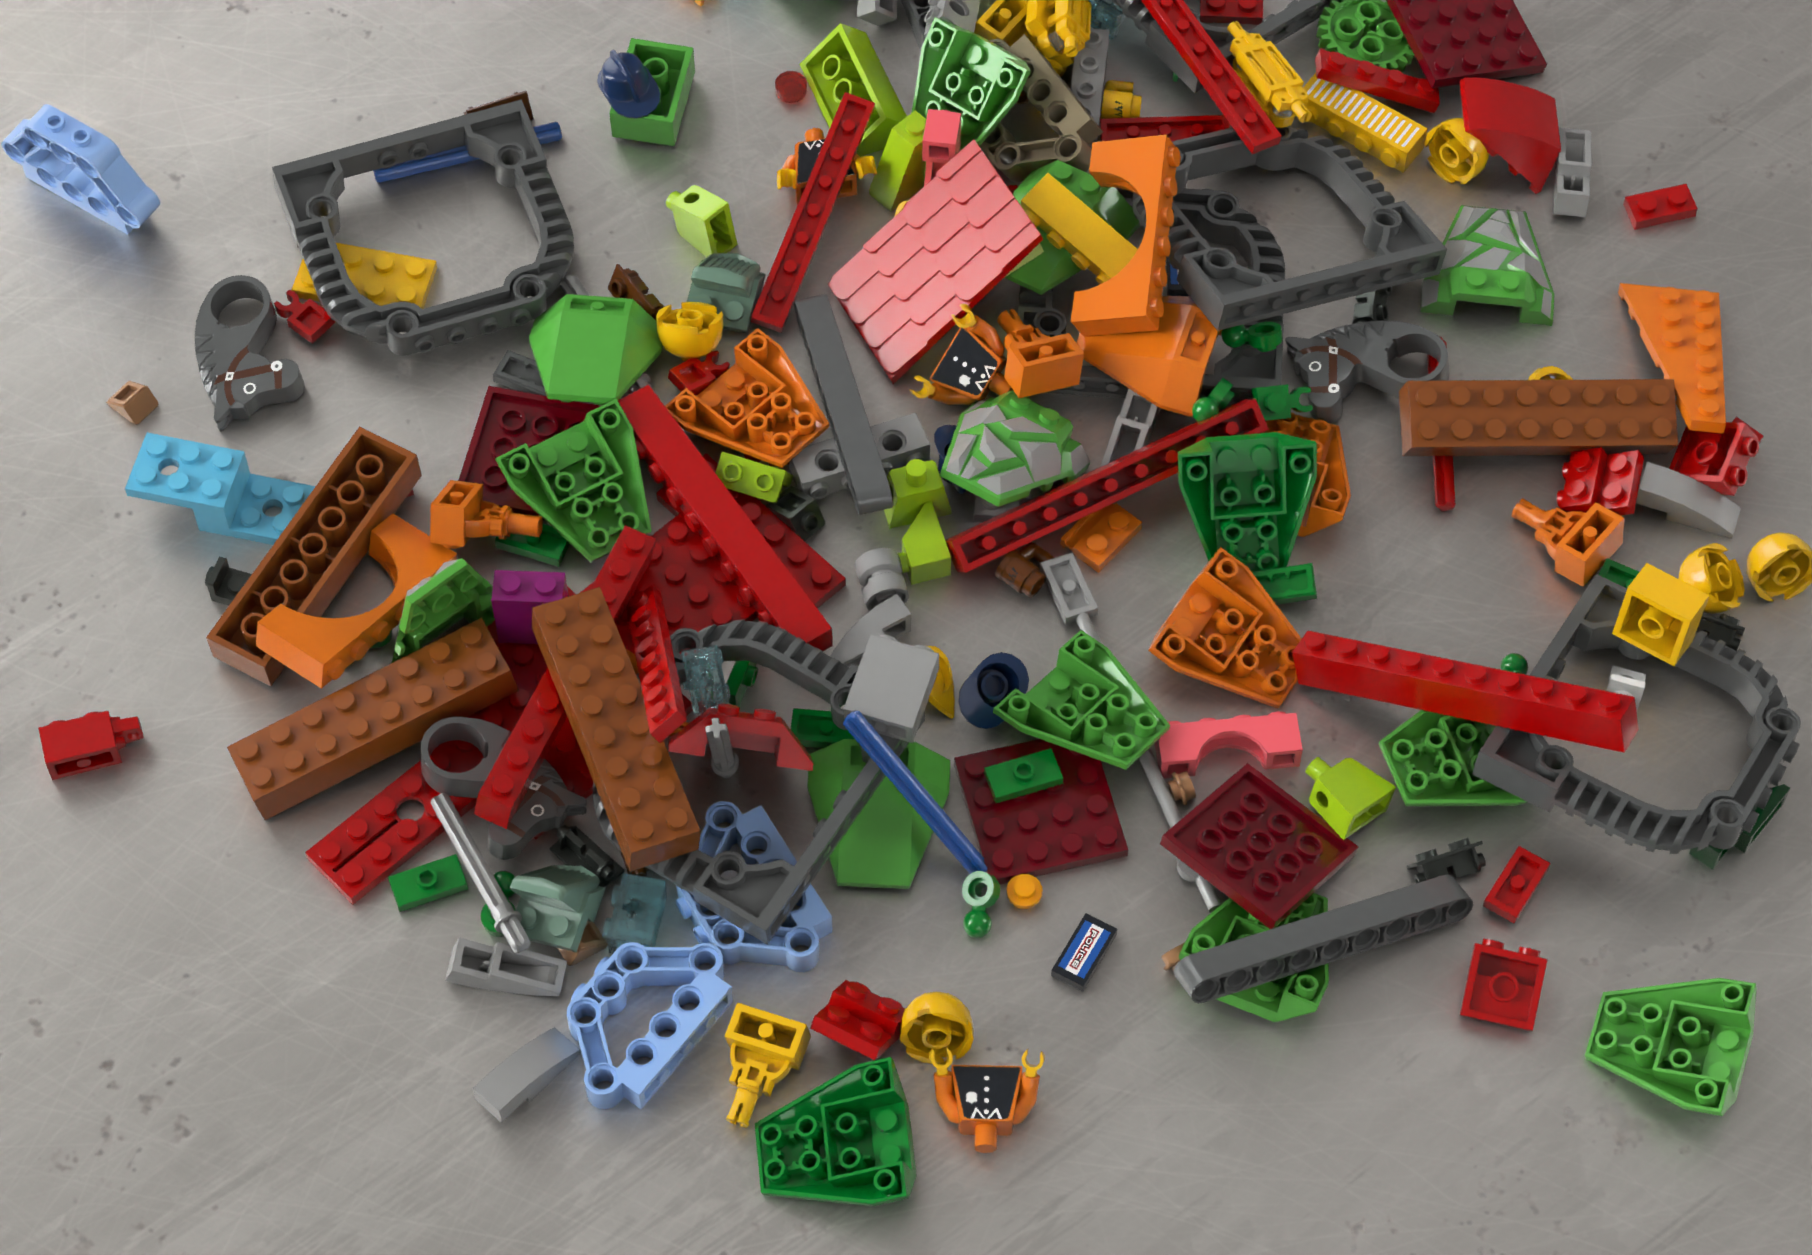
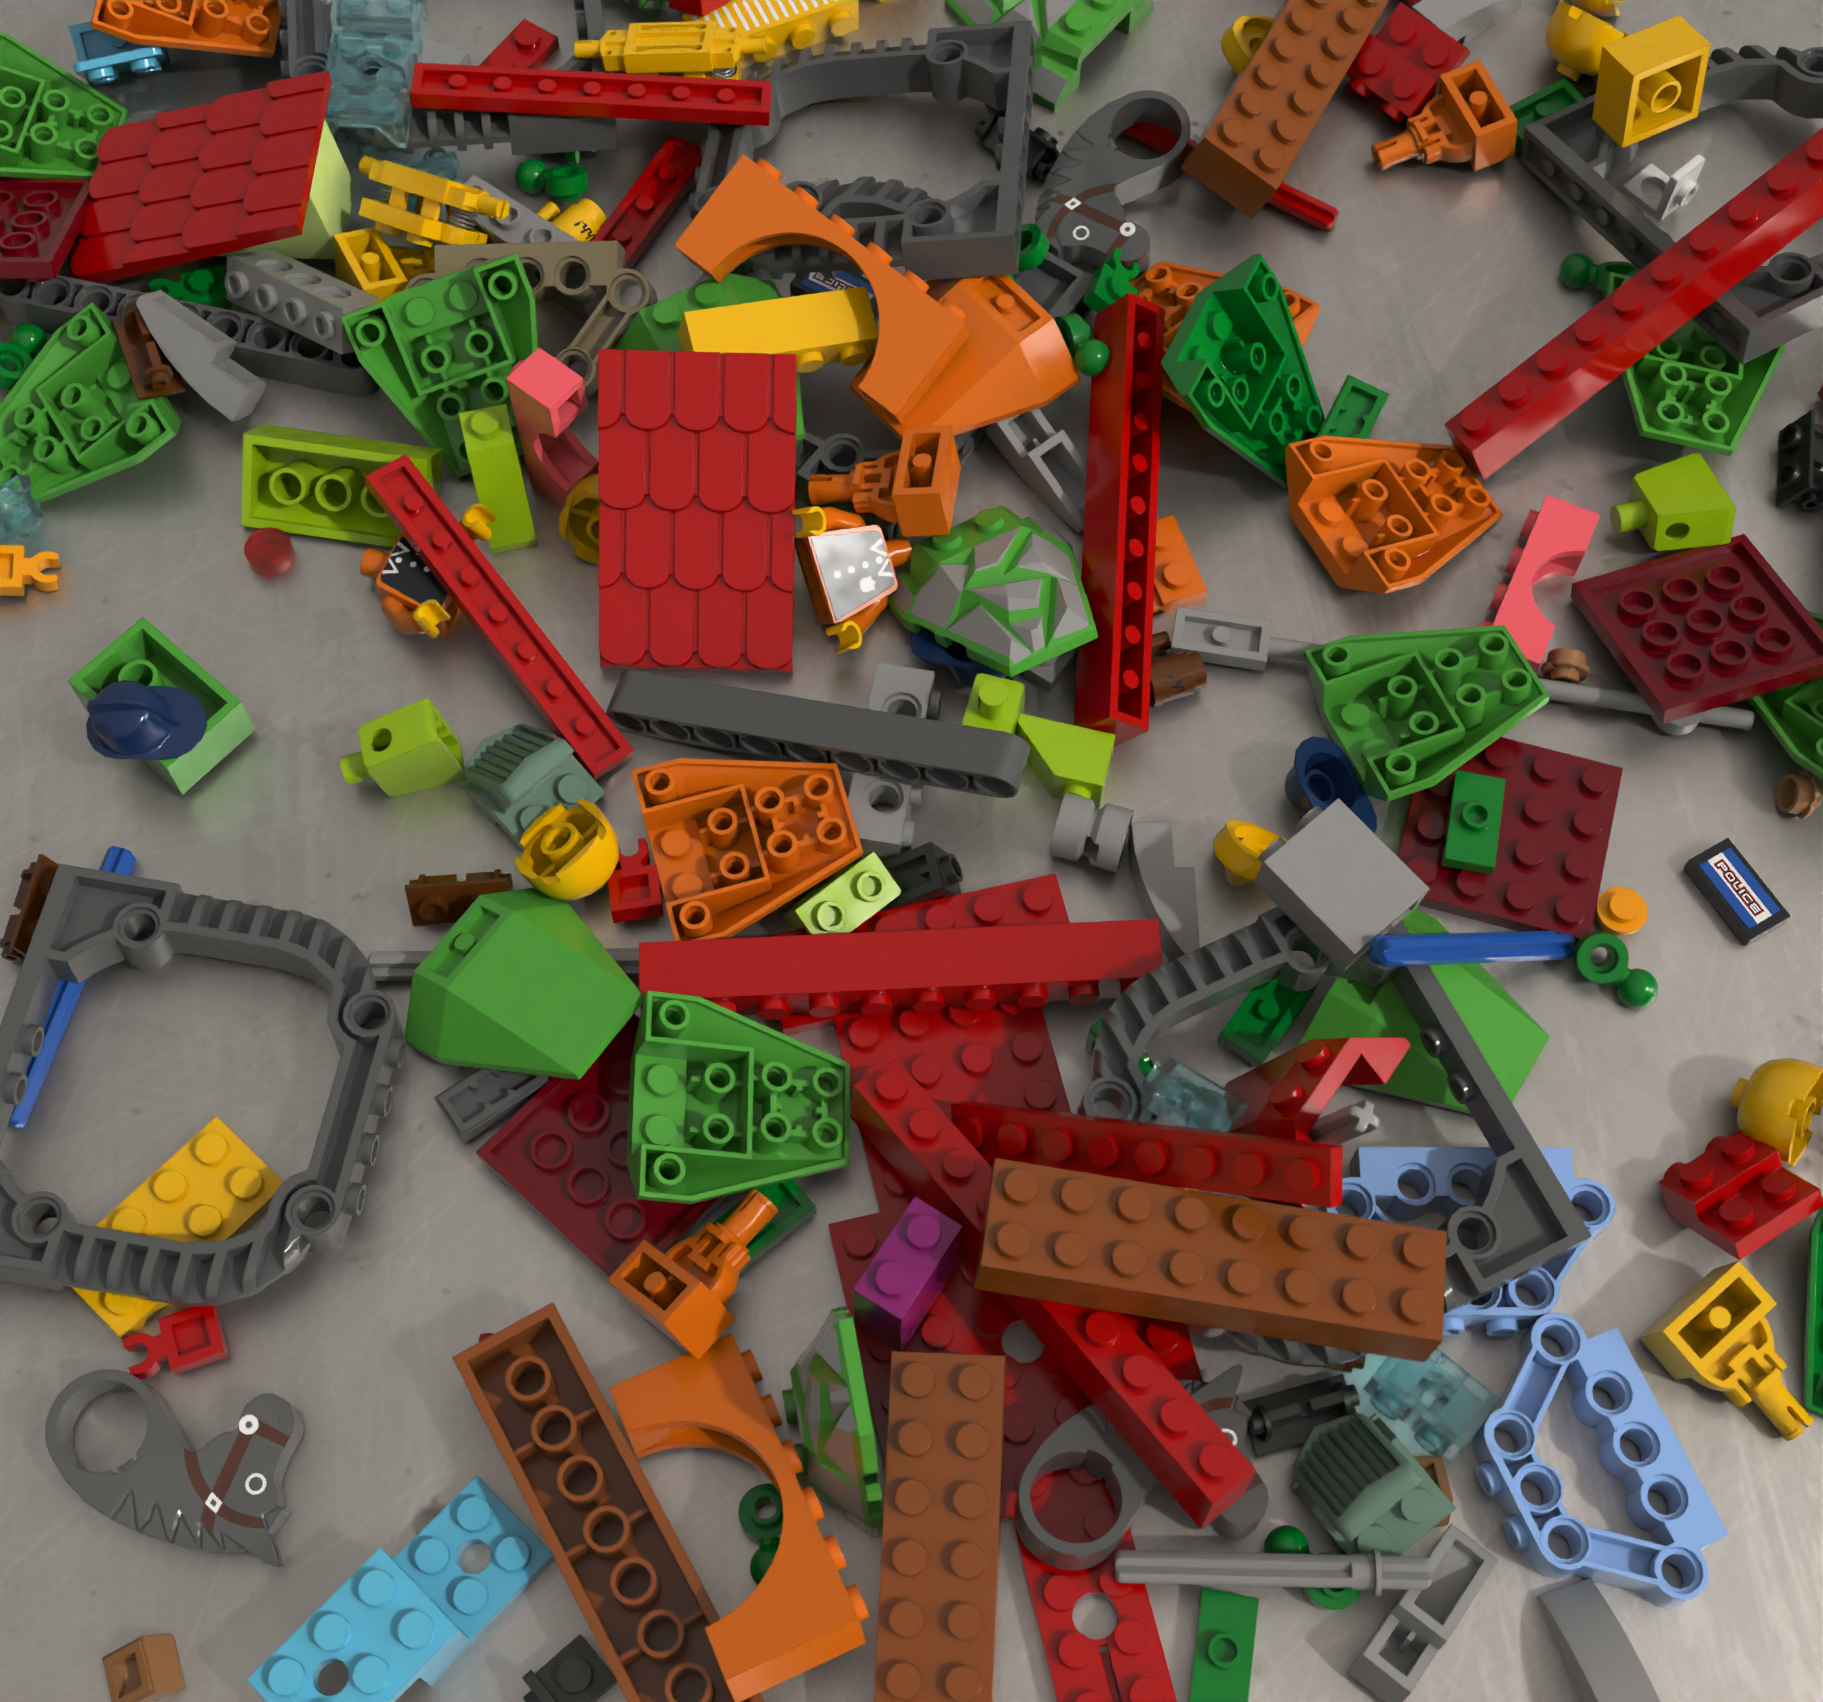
camera: 60 degrees left, 5 degrees up
none -> green plate [515,159,589,202]

